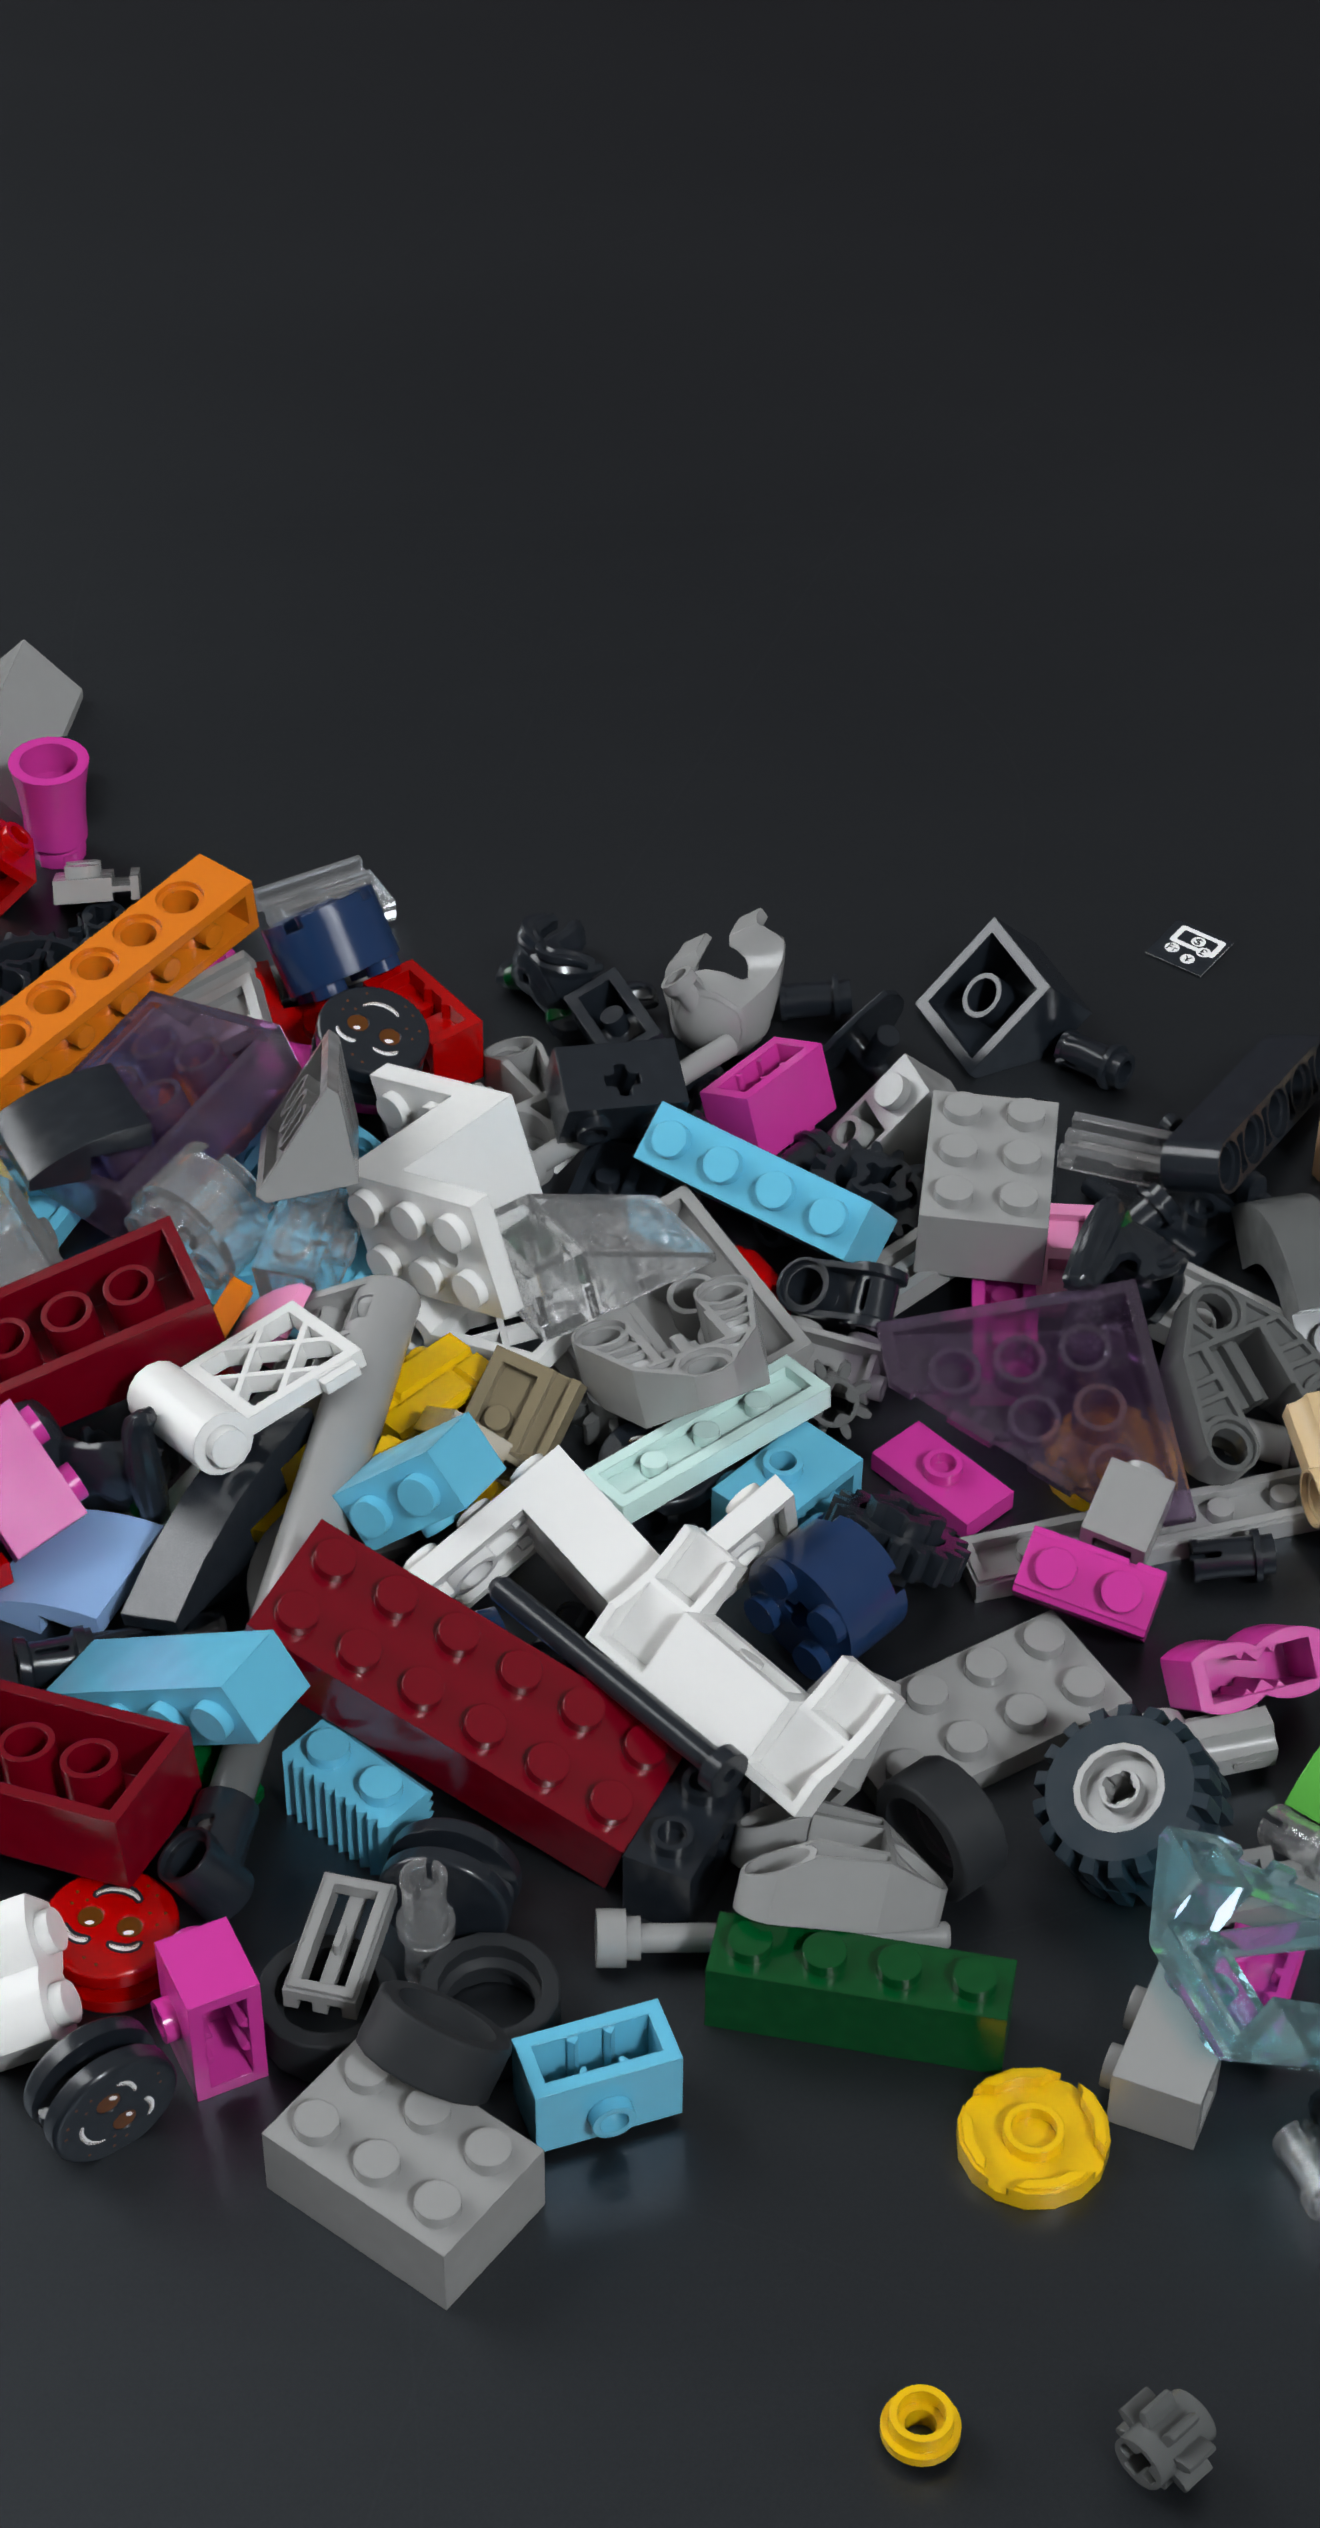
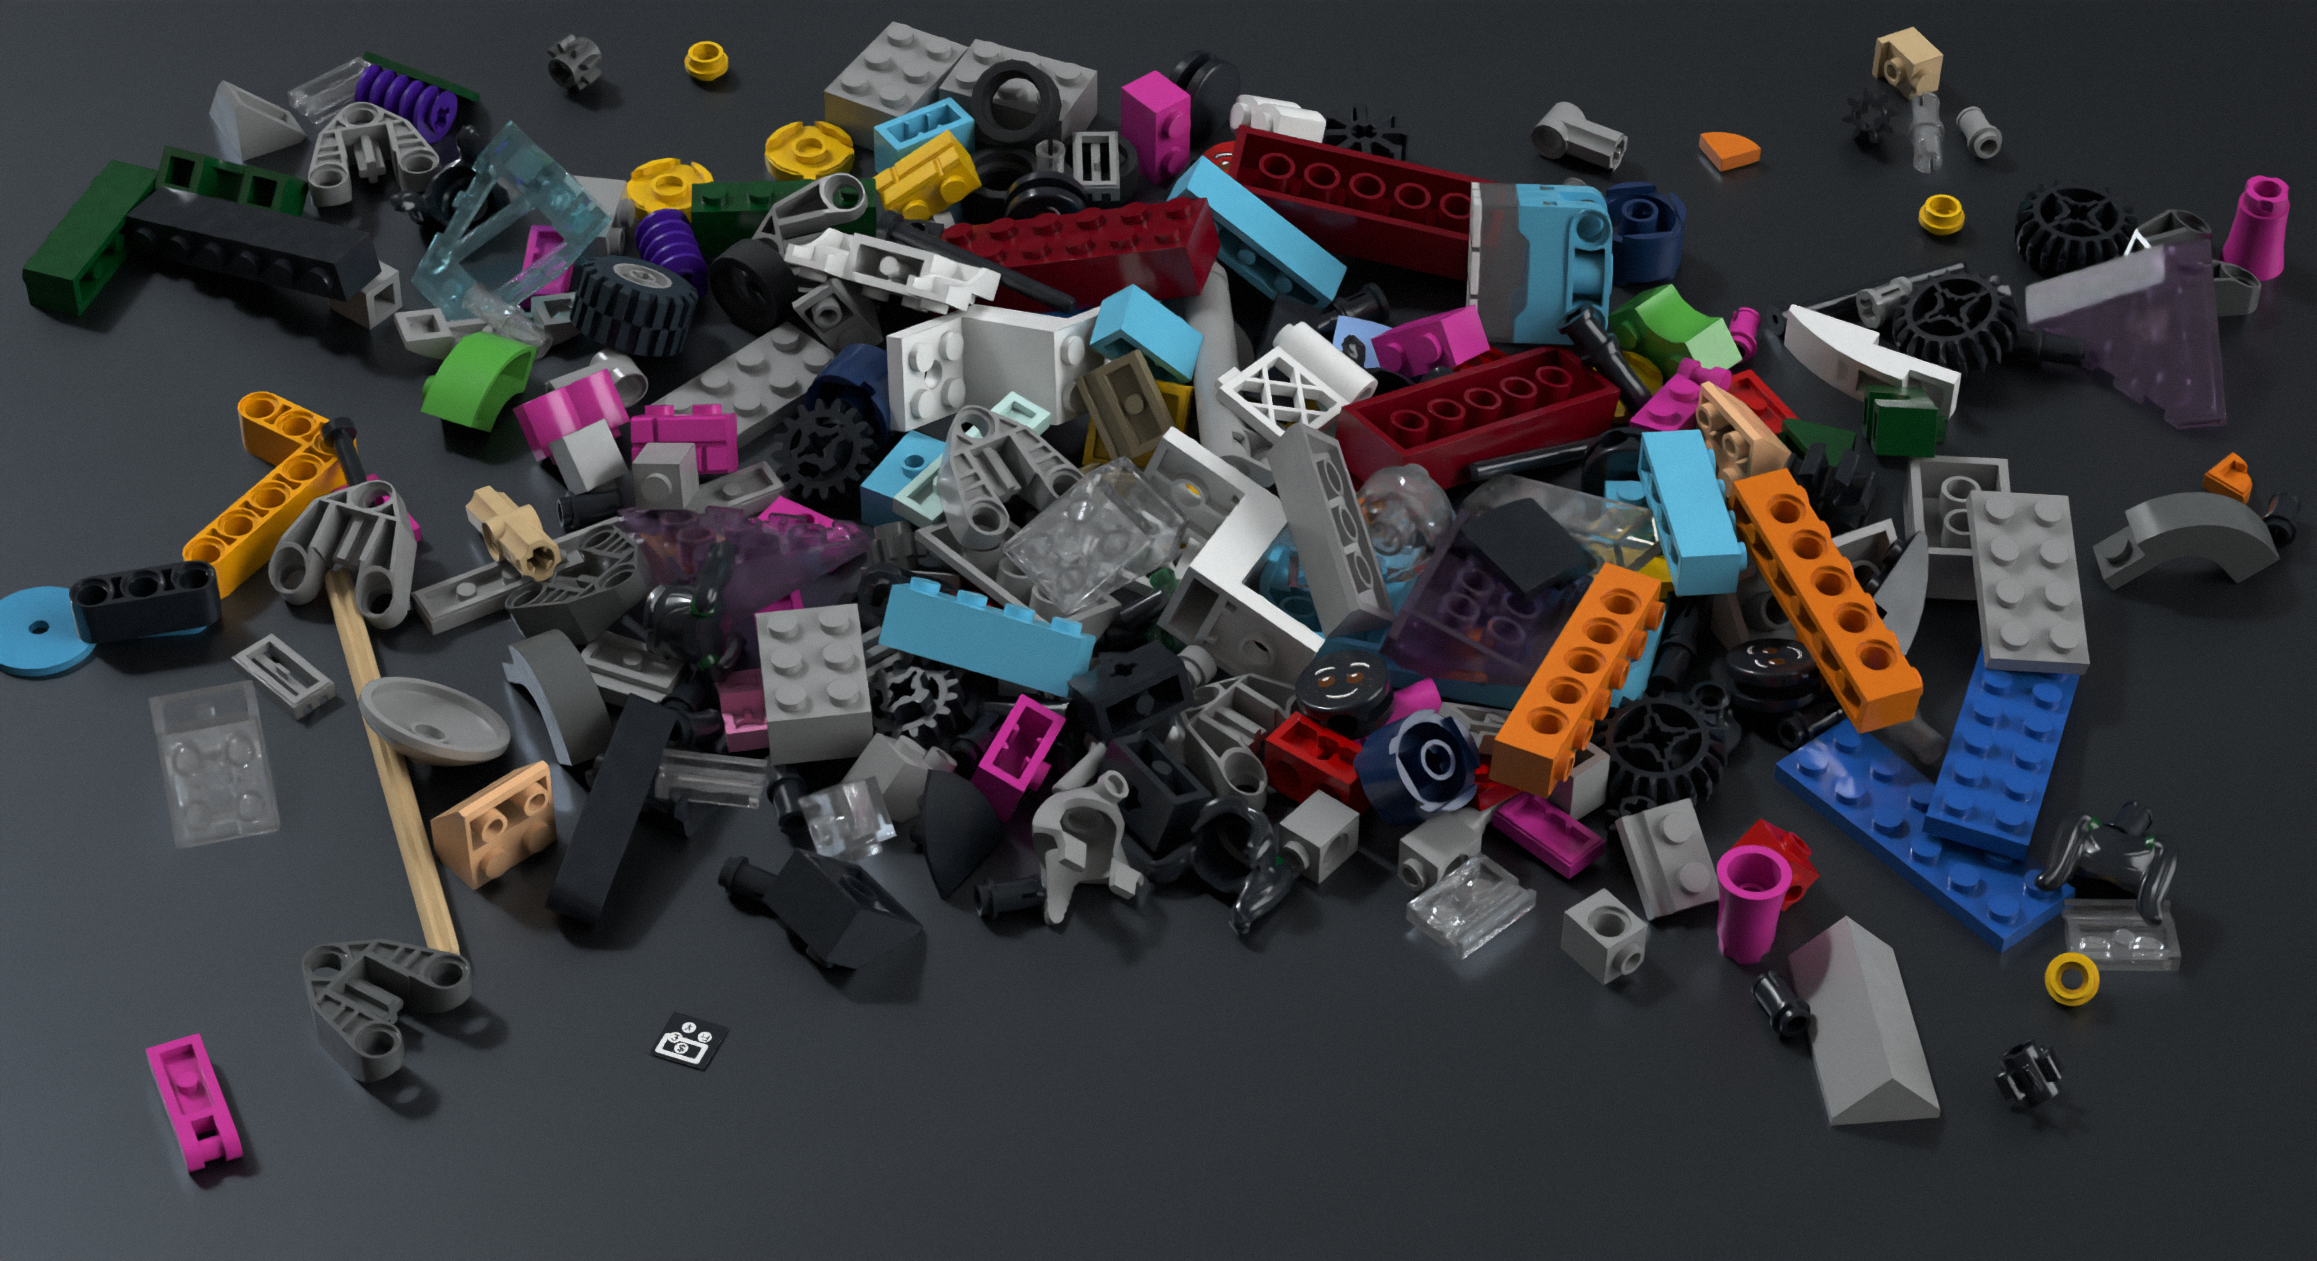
camera: 165 degrees right, 0 degrees up
none -> light grey brick [548,419,629,496]
none -> dark purple piece [635,208,708,301]
none -> yellow tile [764,121,855,181]
none -> clear brick [798,776,896,861]
none -> light grey brick [824,21,969,151]
none -> yellow brick [872,129,982,221]
none -> light grey brick [1278,789,1360,885]
none -> light grey brick [1561,888,1647,986]

